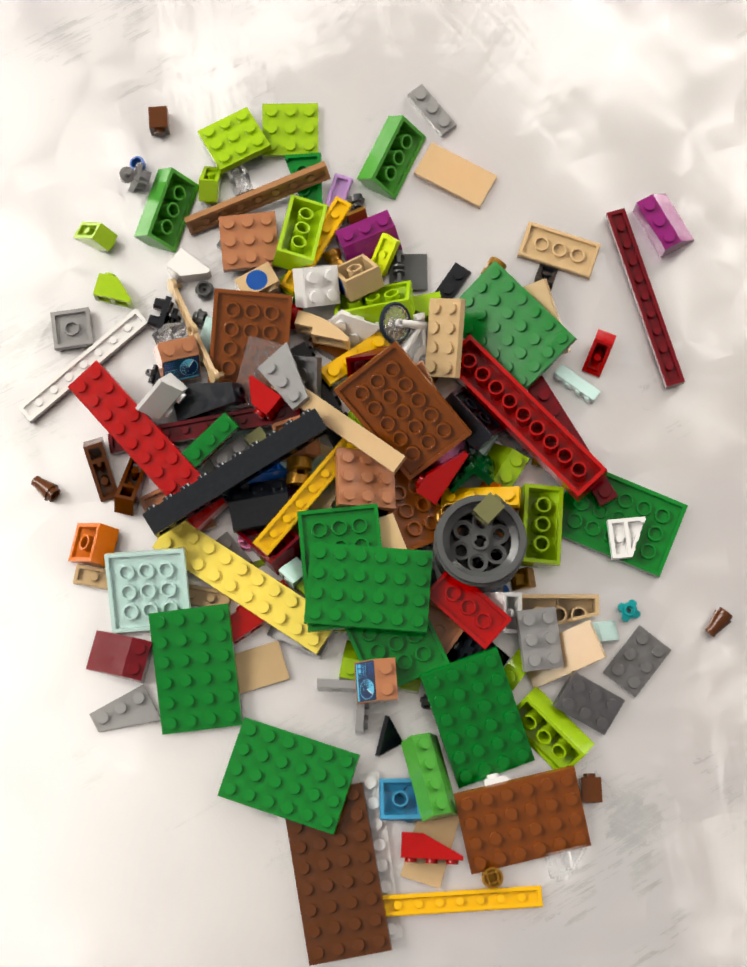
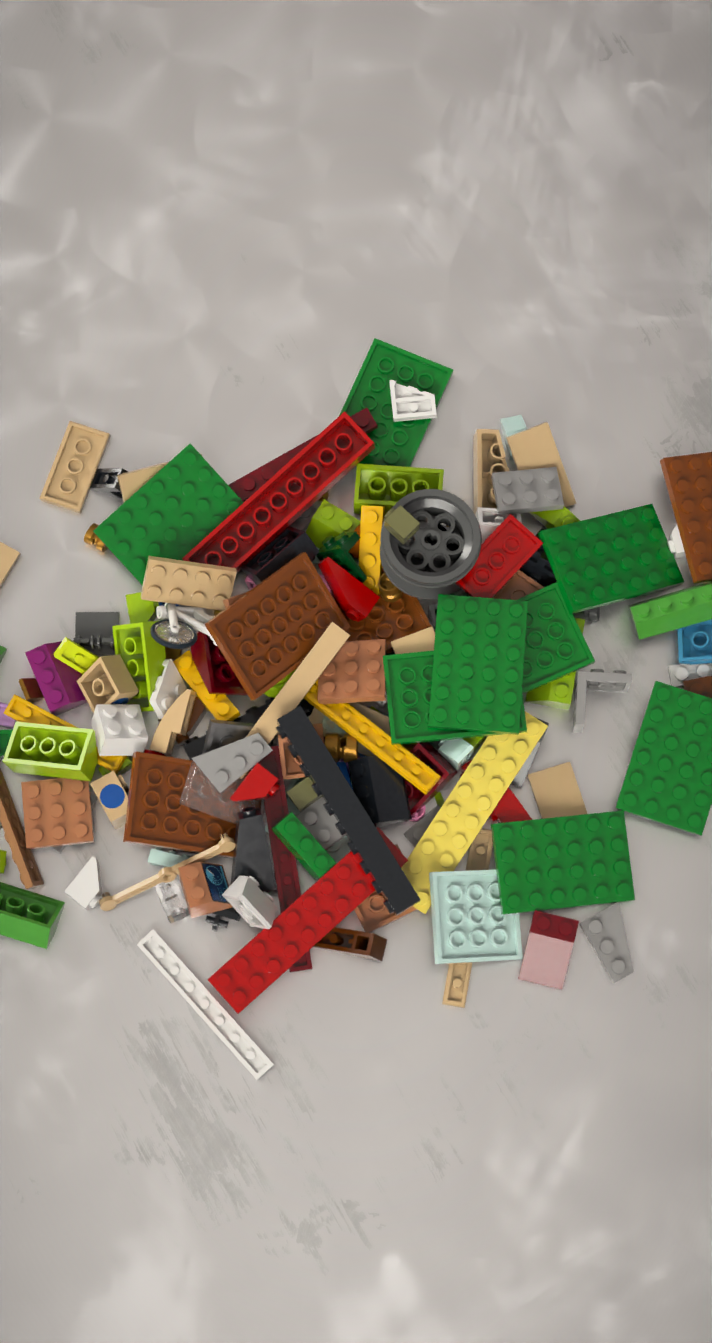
camera: 85 degrees left, 0 degrees up
reddish brown cone [31,476,61,502] -> none
light grey plate [50,307,94,351] -> none
orange slope [68,523,119,568] -> none
lime slope [73,222,118,251] -> none
reddish brown slope [83,437,118,502] -> none
lime slope [93,272,134,309] -> none
black hips [148,296,182,335] -> none
dark grey plate [192,308,208,327] -> none
dark grey plate [195,281,214,299] -> none
pearl gold wheel [322,248,345,265] -> none
dark grey plate [347,193,365,209] -> none
slope [354,657,398,704] -> none
black slope [375,715,402,757] -> none
black plate [435,262,471,299] -> none
lime slope [517,686,594,769] -> none
flat silver plate [552,670,625,735] -> none
light aqua piece [553,364,601,404] -> none
reddish brown brick [578,773,602,803] -> none
red slope [582,329,616,377] -> none
flat silver plate [603,625,671,698] -> none
dark red plate [606,208,685,389] -> none
teal plate [618,600,640,622] -> none
magenta slope [633,193,694,258] -> none
reddish brown cone [705,607,733,637] -> none

